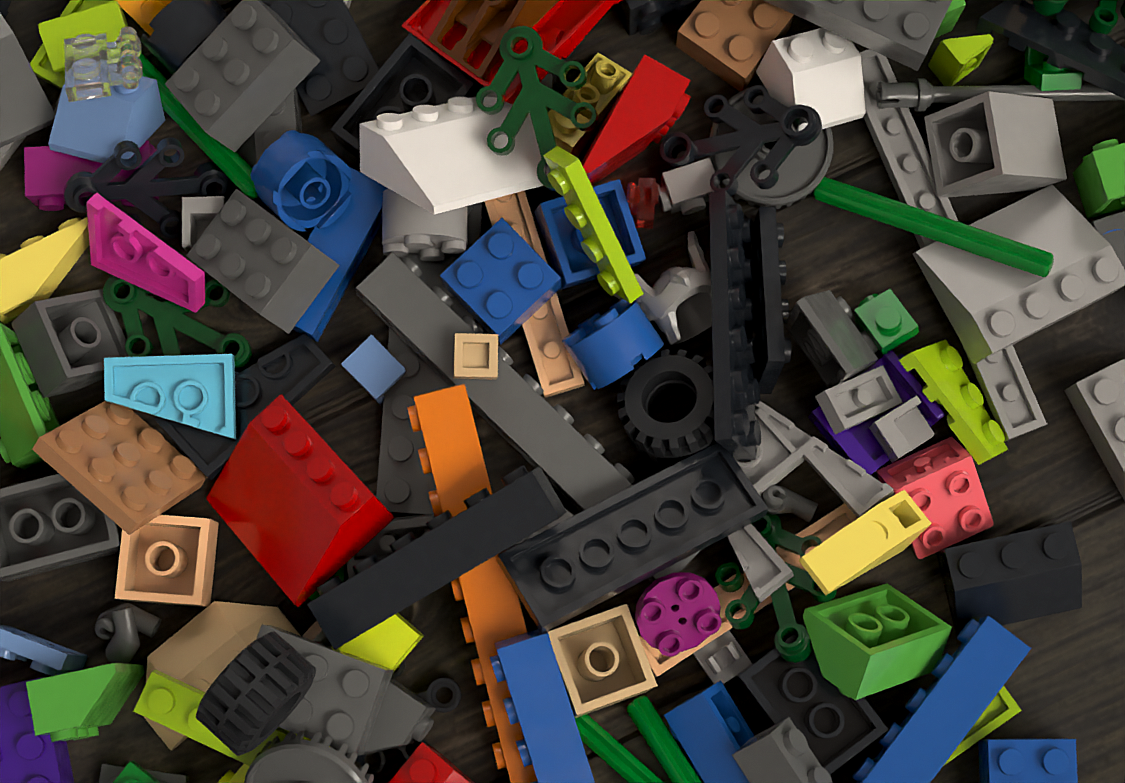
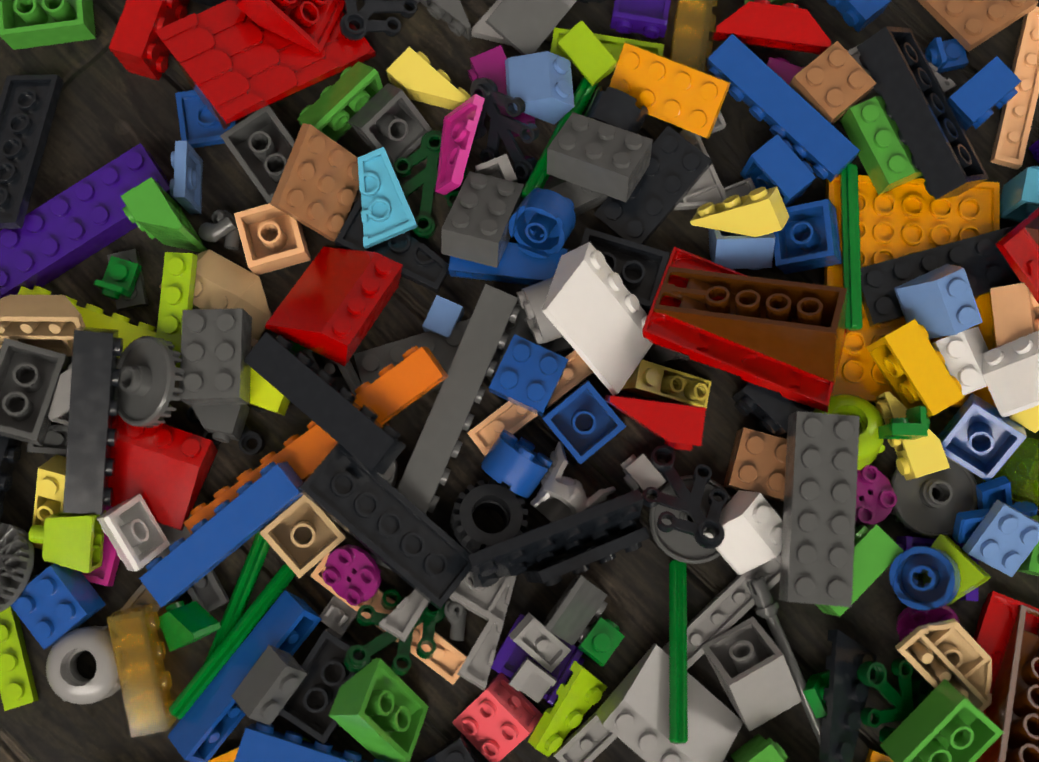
camera: 65 degrees right, 0 degrees up
clear plate [64,27,143,102] -> none
black tyre [196,631,317,756] -> none
tan plate [453,333,498,380] -> none
dark green plant [476,26,598,191] -> none
lime plate [543,146,644,303] -> none
clear red plate [626,178,659,229] -> none
light yellow slope [799,490,932,595] -> none
lime slope [928,34,994,86] -> none

